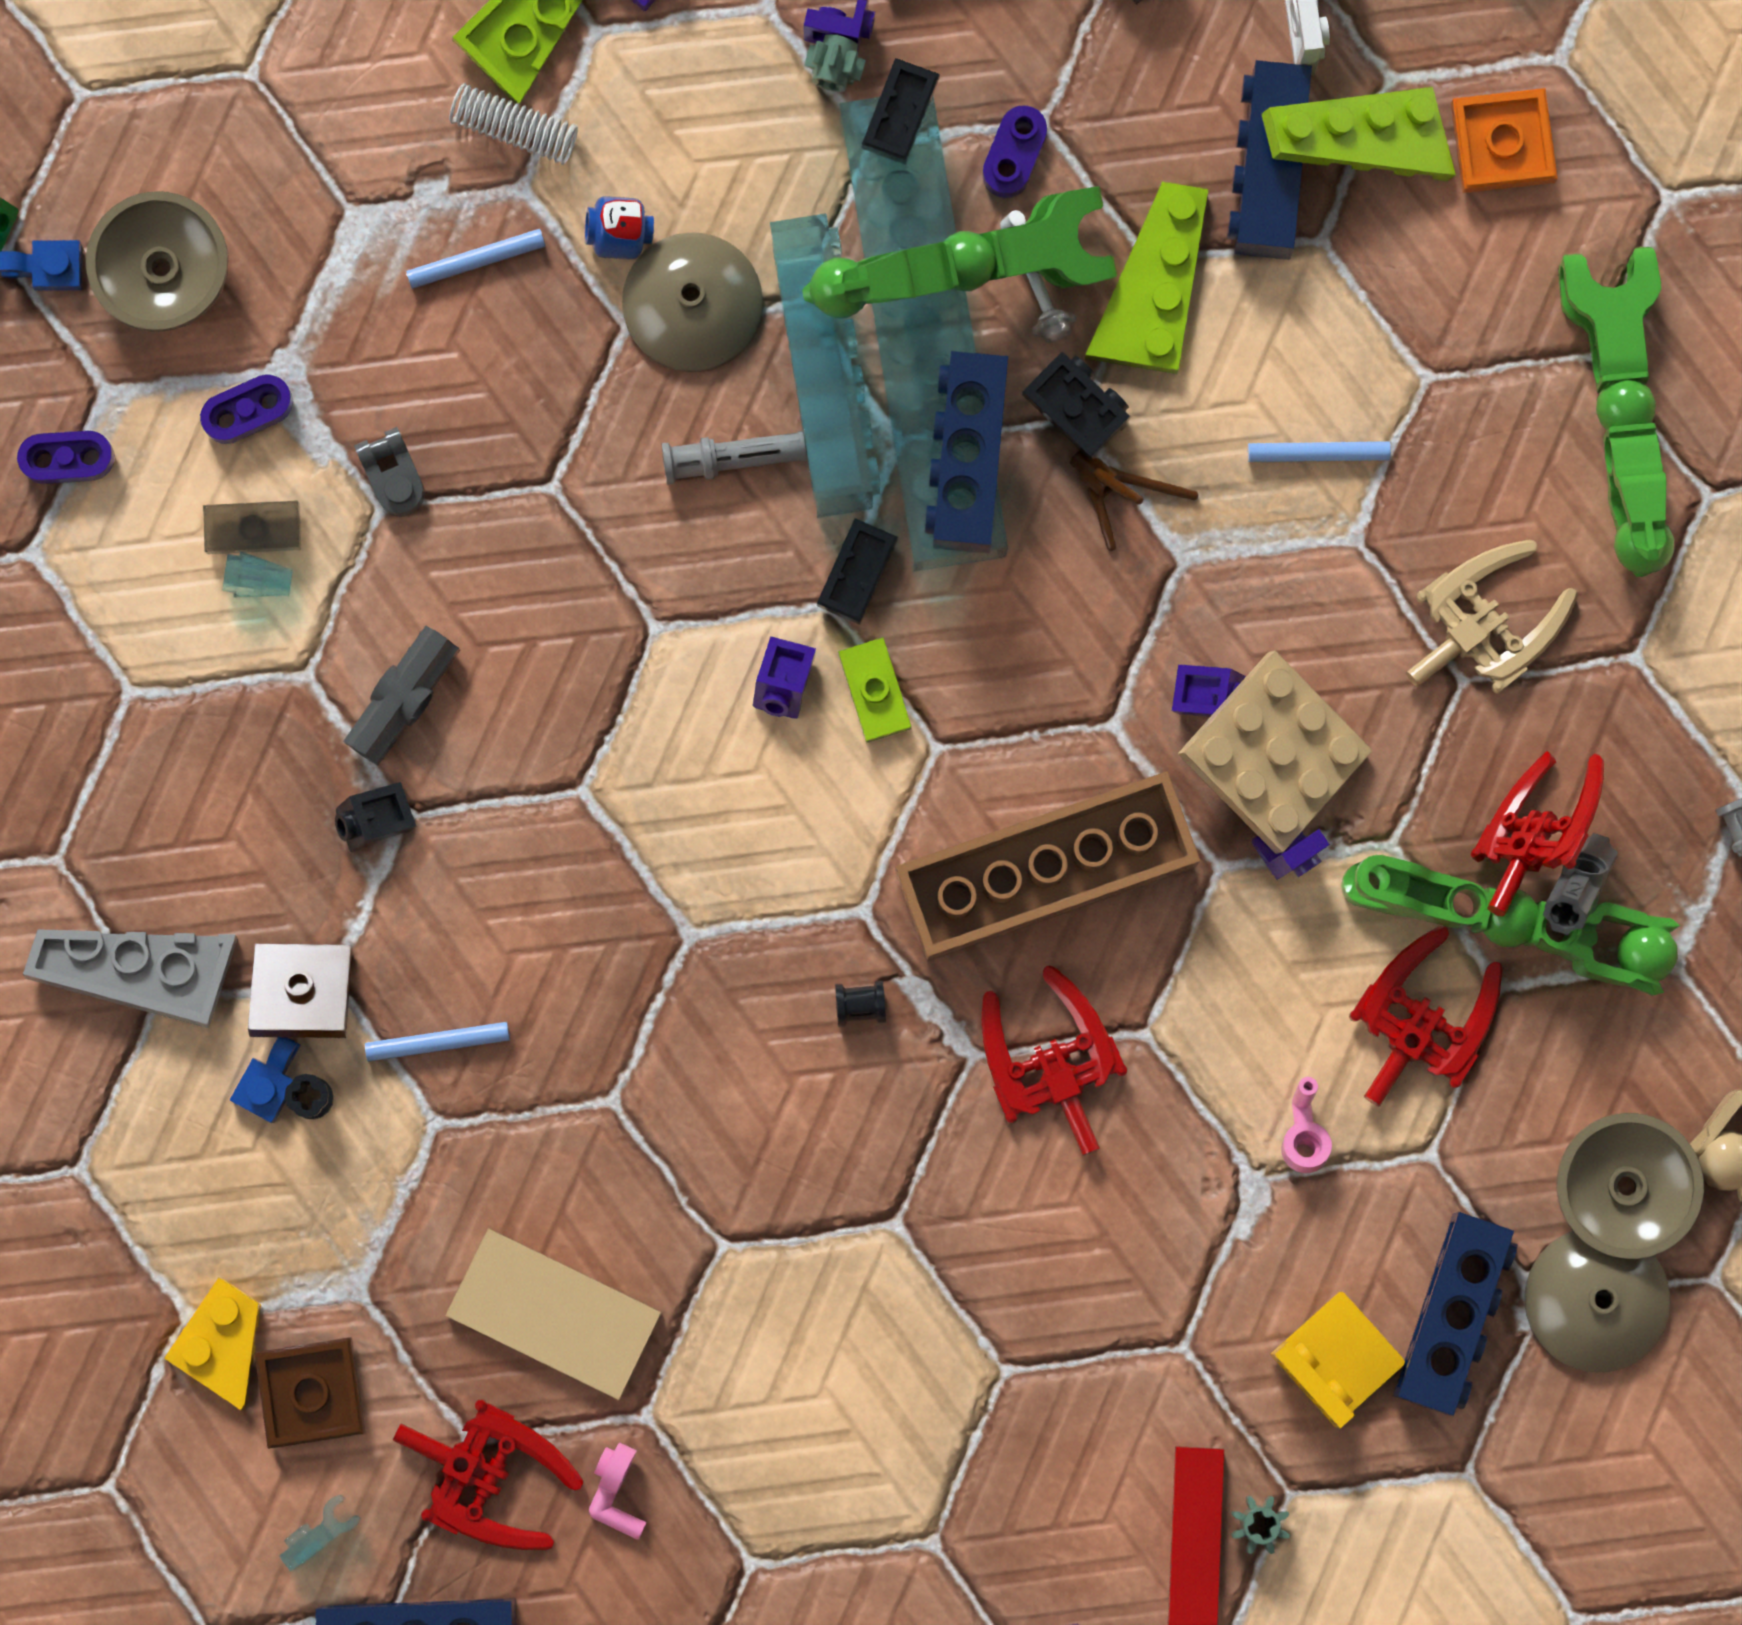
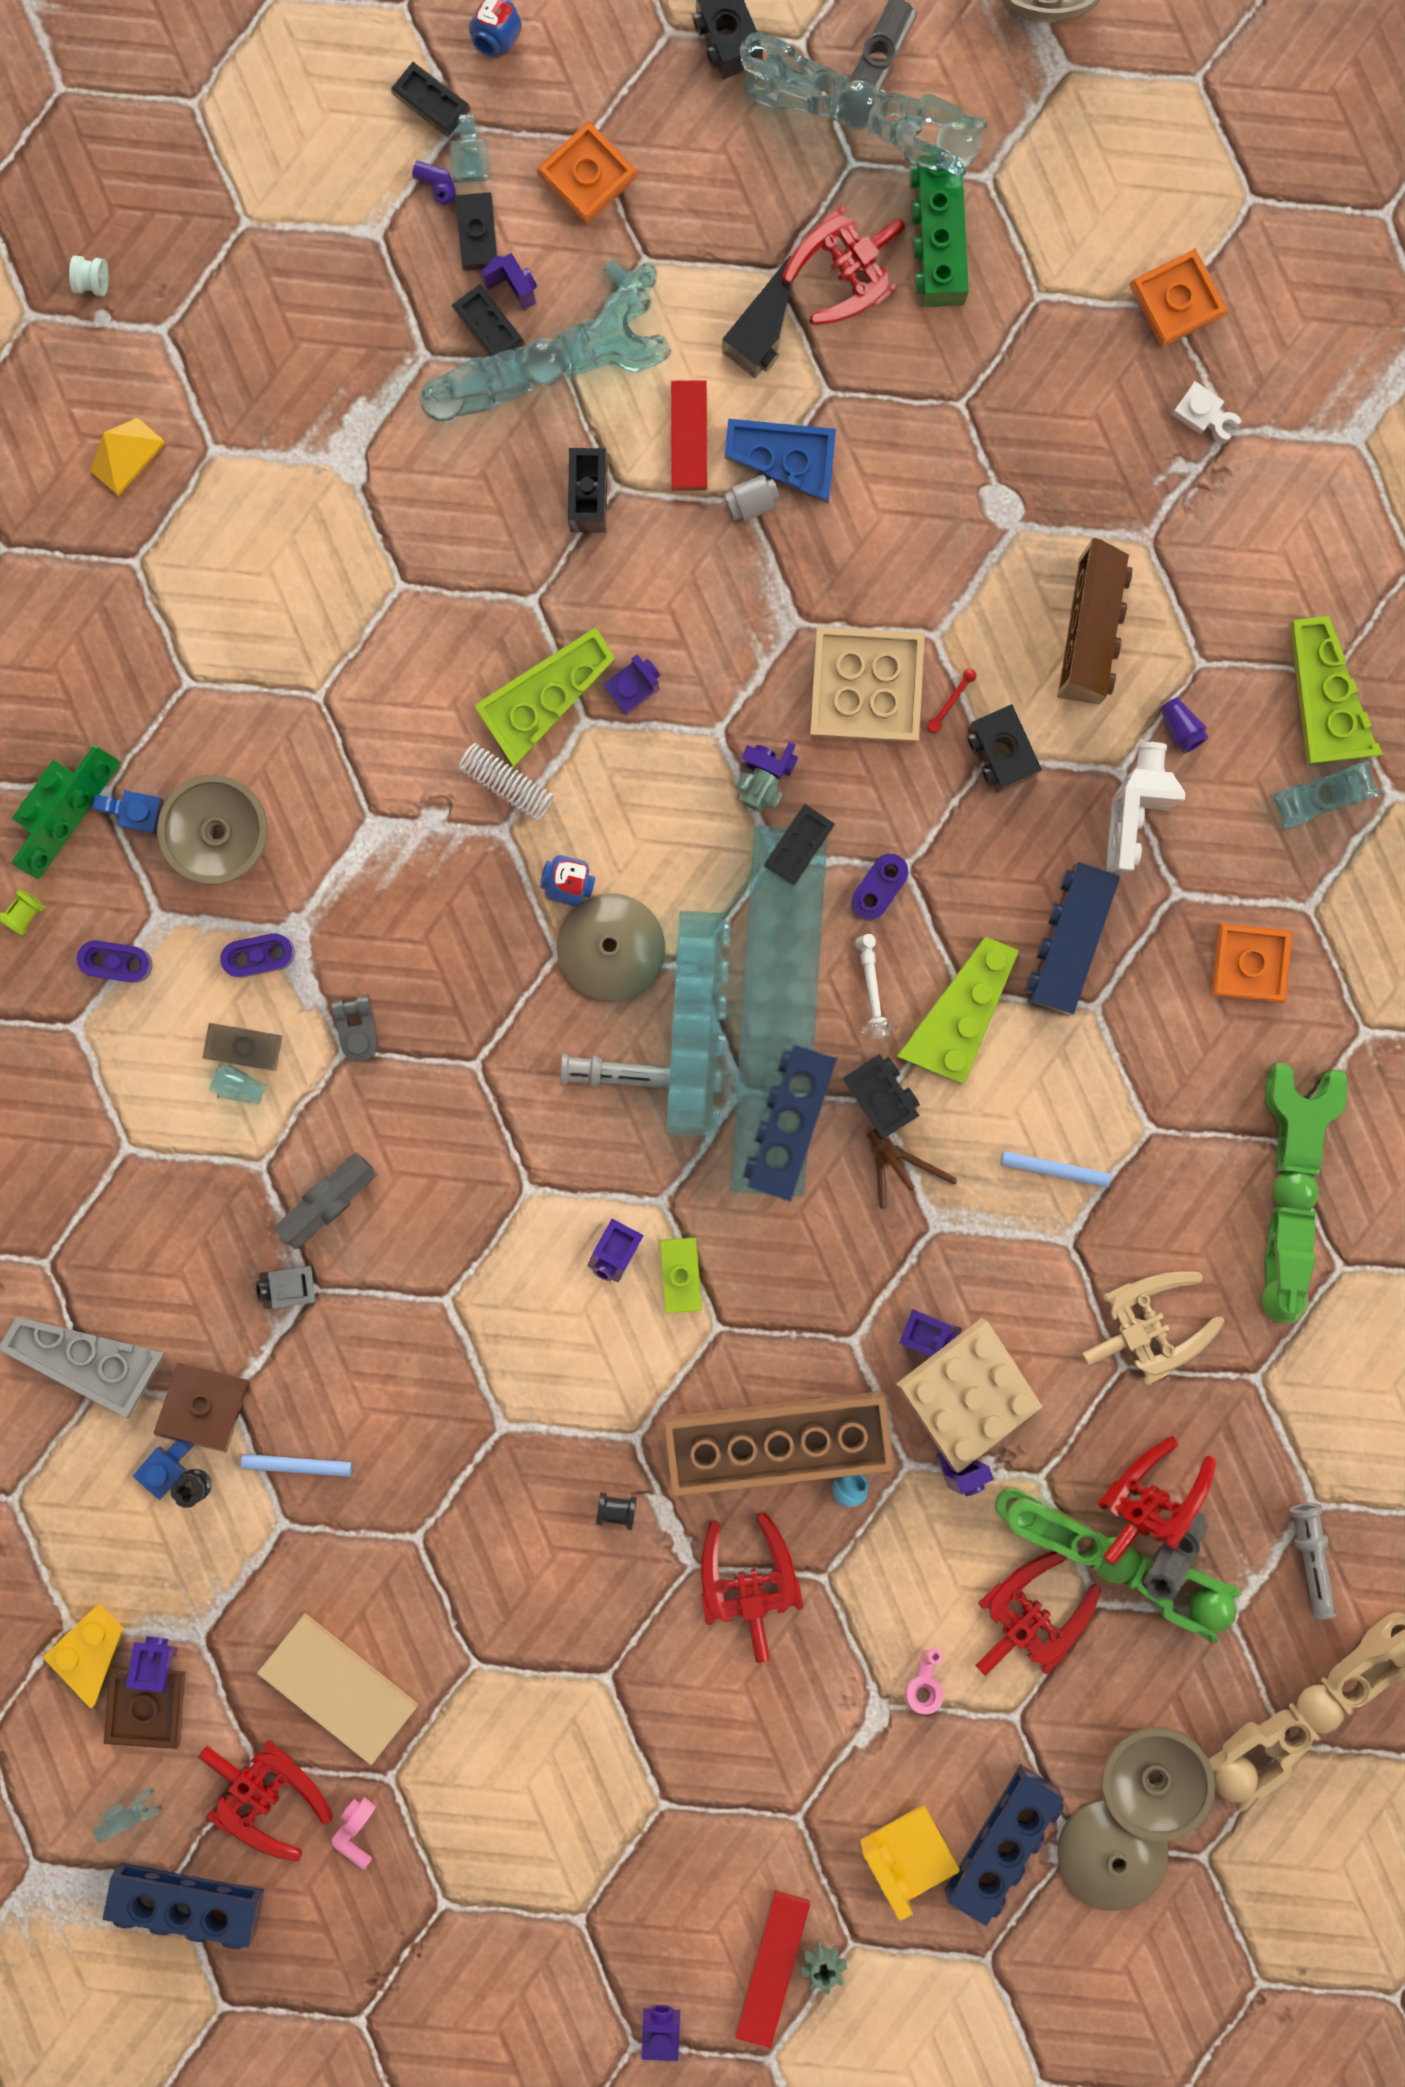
camera: 15 degrees right, 5 degrees up
light blue bar [406,229,546,289] -> none
bright green piece [802,186,1117,319] -> none
black plate [817,518,898,625] -> none
lime wing [1261,87,1456,181] -> none
none -> dark purple bracket [126,1636,178,1693]
none -> medium azure plate [832,1475,869,1507]

